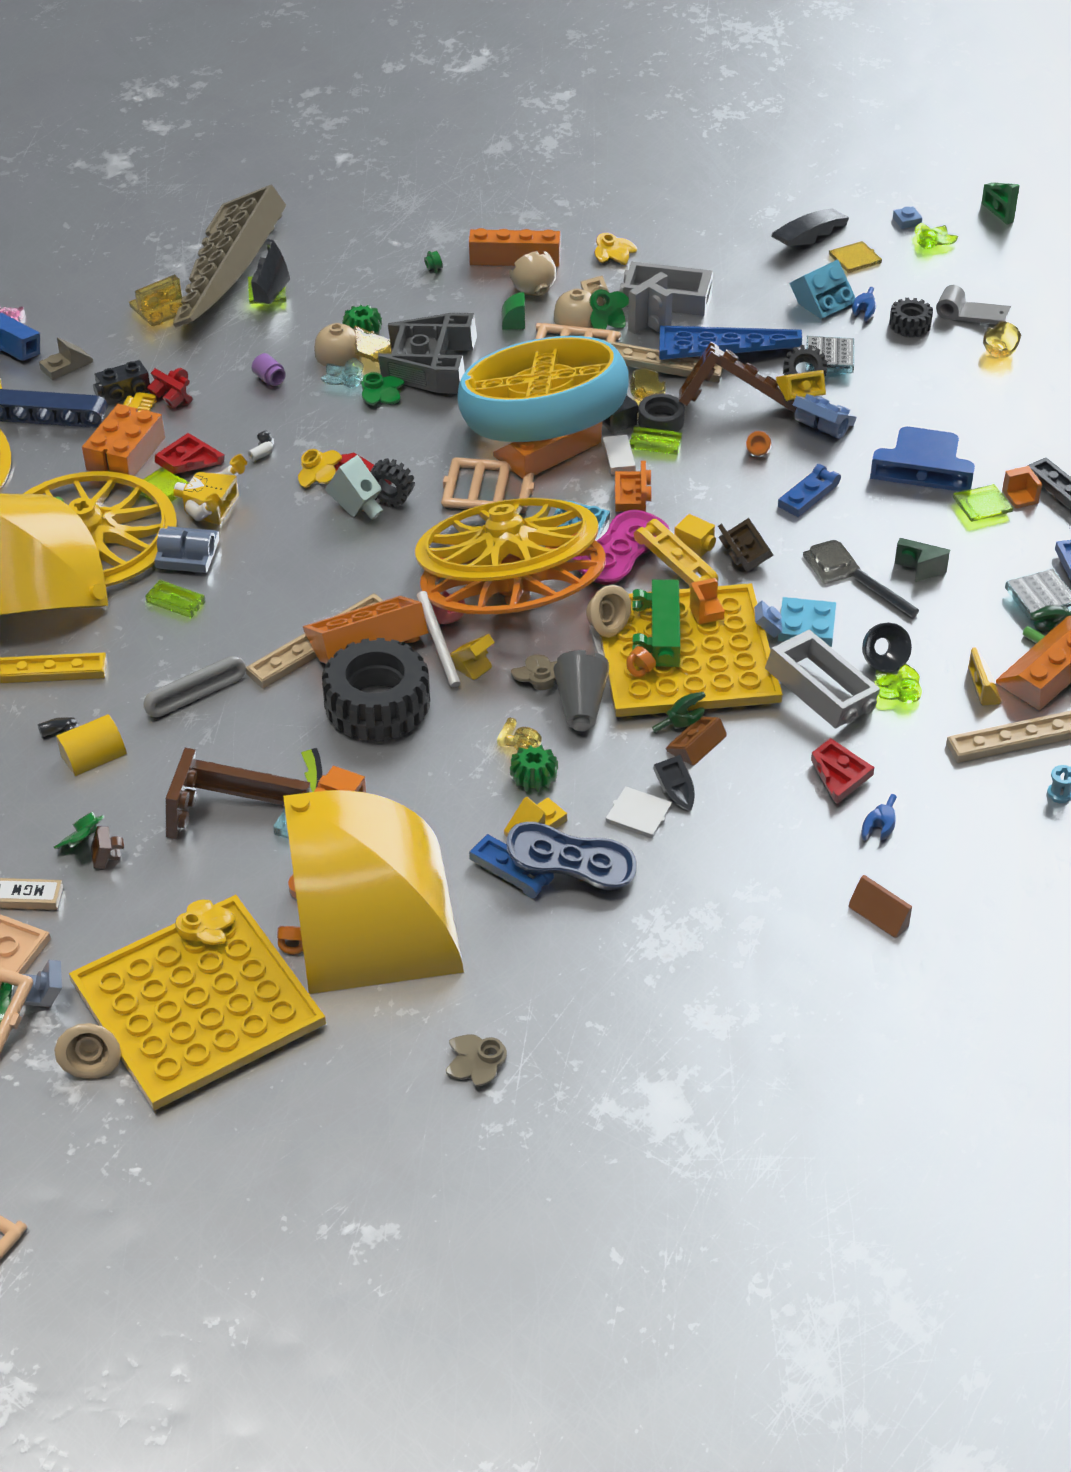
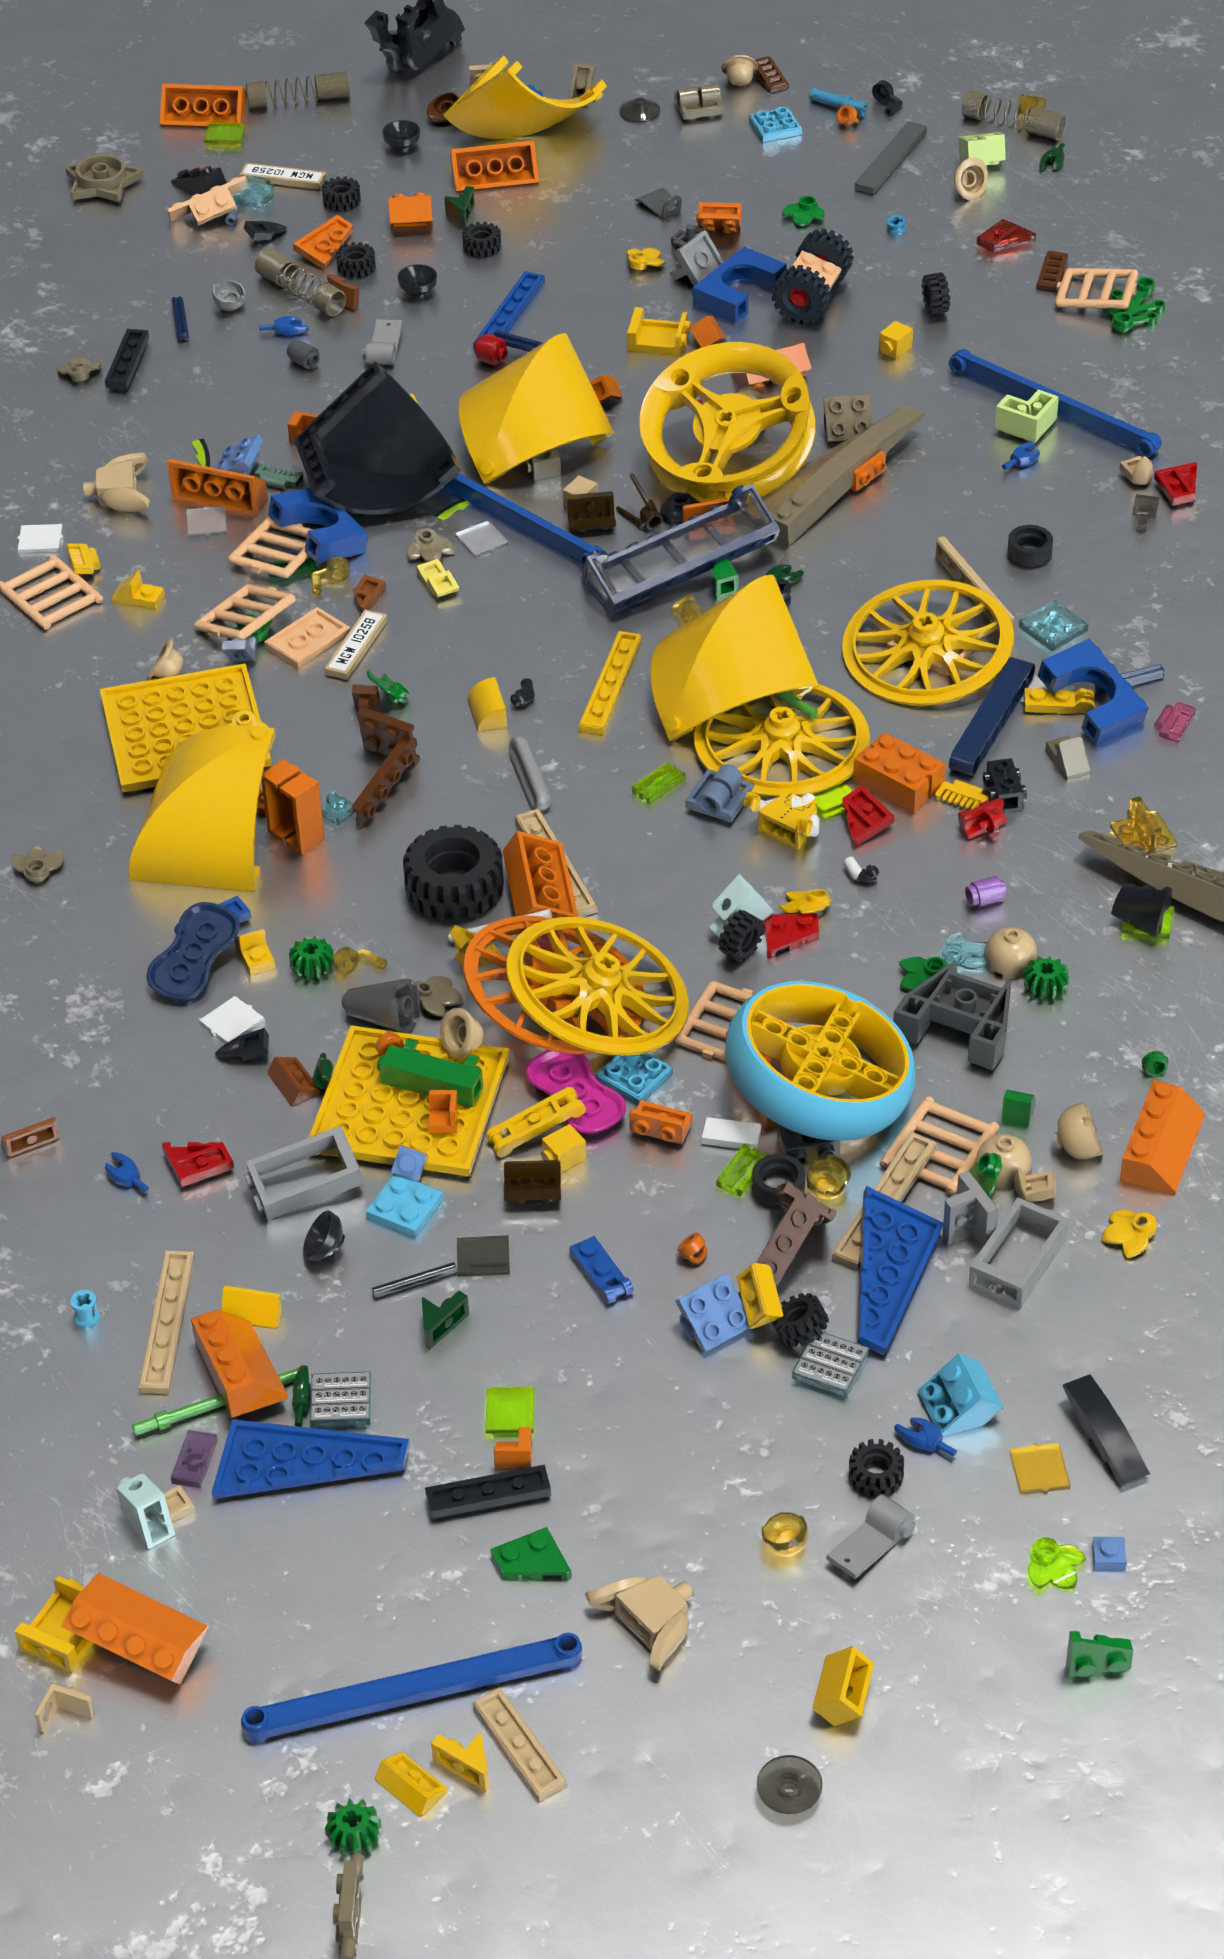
camera: 110 degrees right, 0 degrees up
lime sticker [301,748,323,792] -> none
clear yellow piece [354,326,391,363] -> none
brick [870,426,975,493] -> none
clear neon green plate [875,664,922,703] -> none

